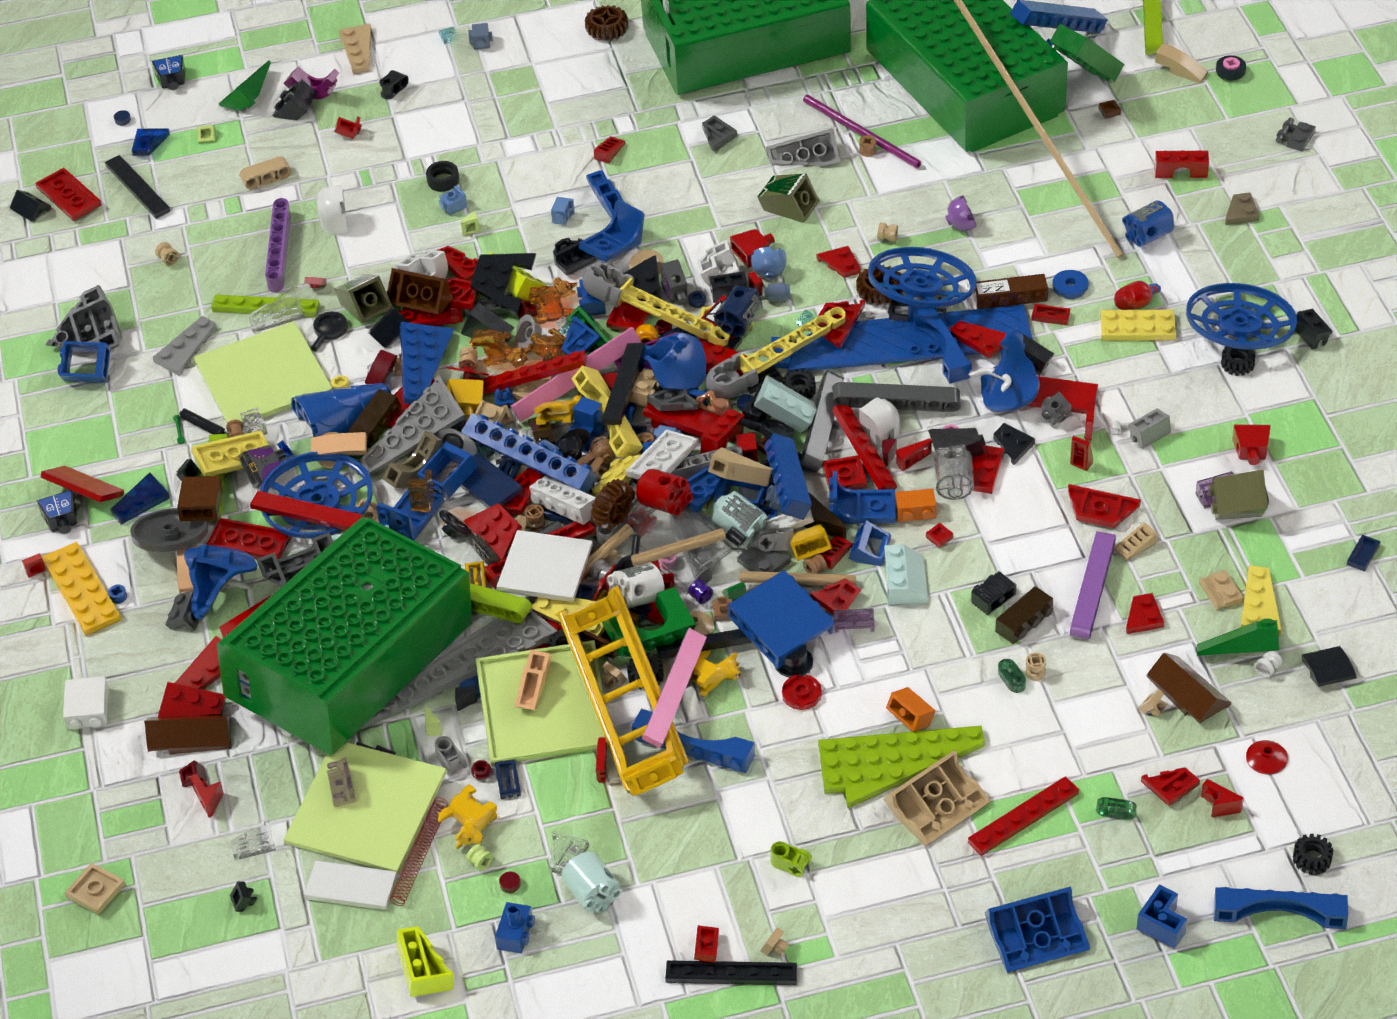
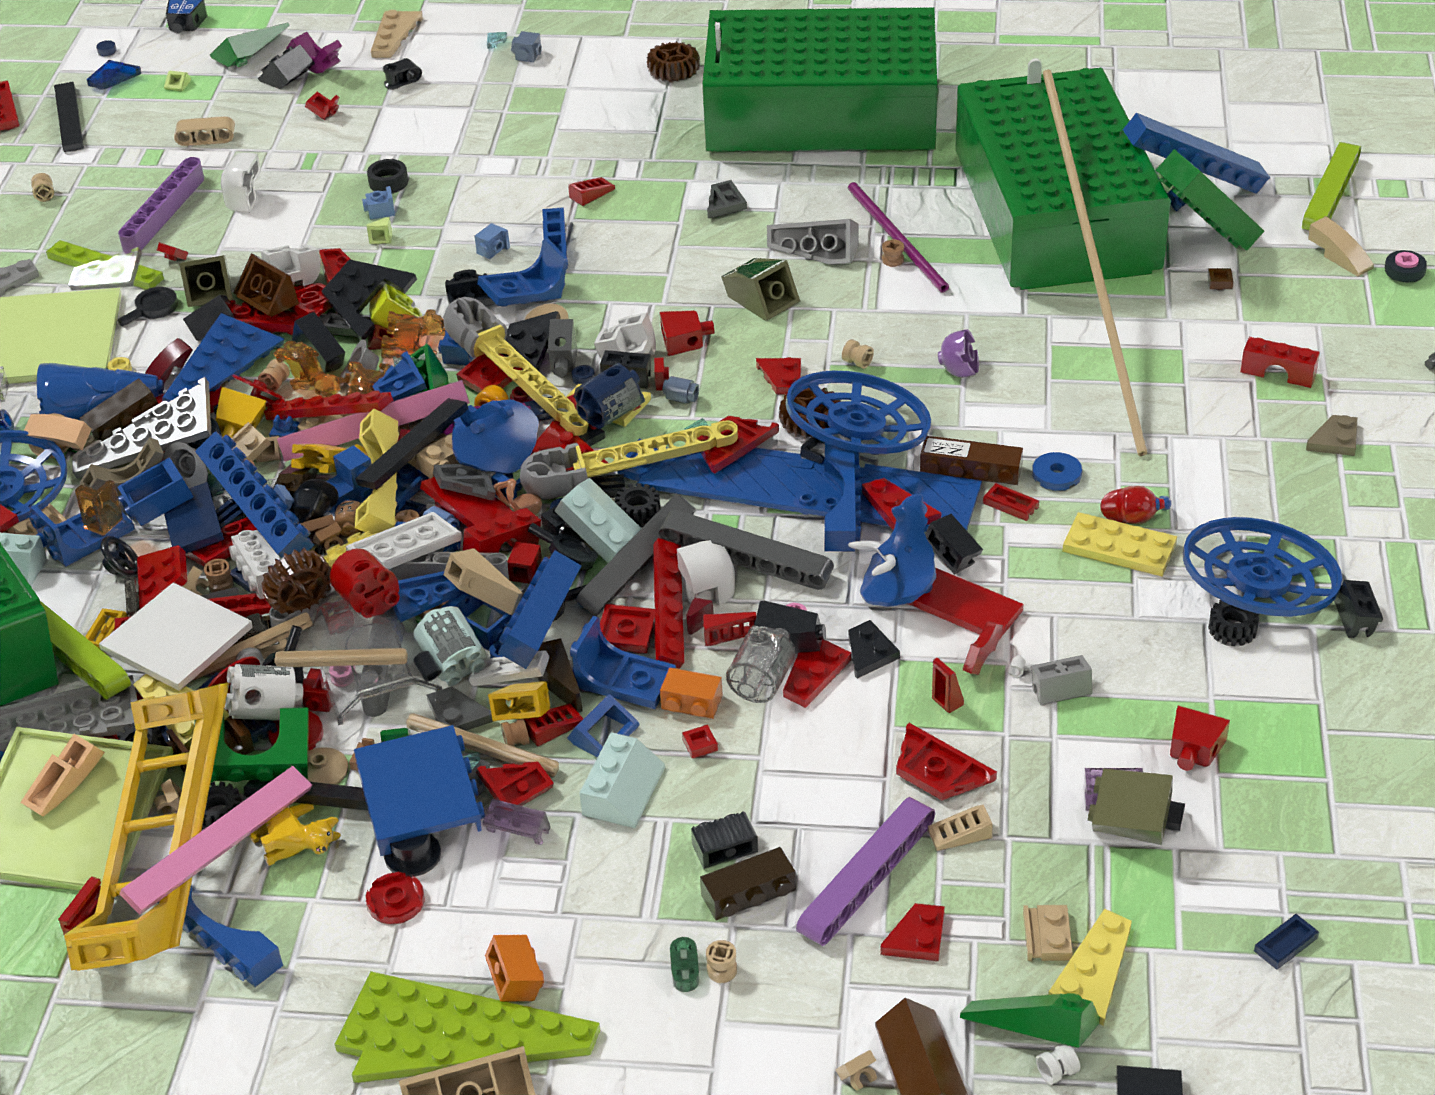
camera: 20 degrees right, 5 degrees down
dark purple wheel [688,579,713,604] -> none
medium blue cylinder [751,247,787,280] -> none
light grey piece [757,527,794,552] -> none
flat silver brick [1041,392,1071,425] -> none
blue cylinder [1122,200,1174,247] -> none

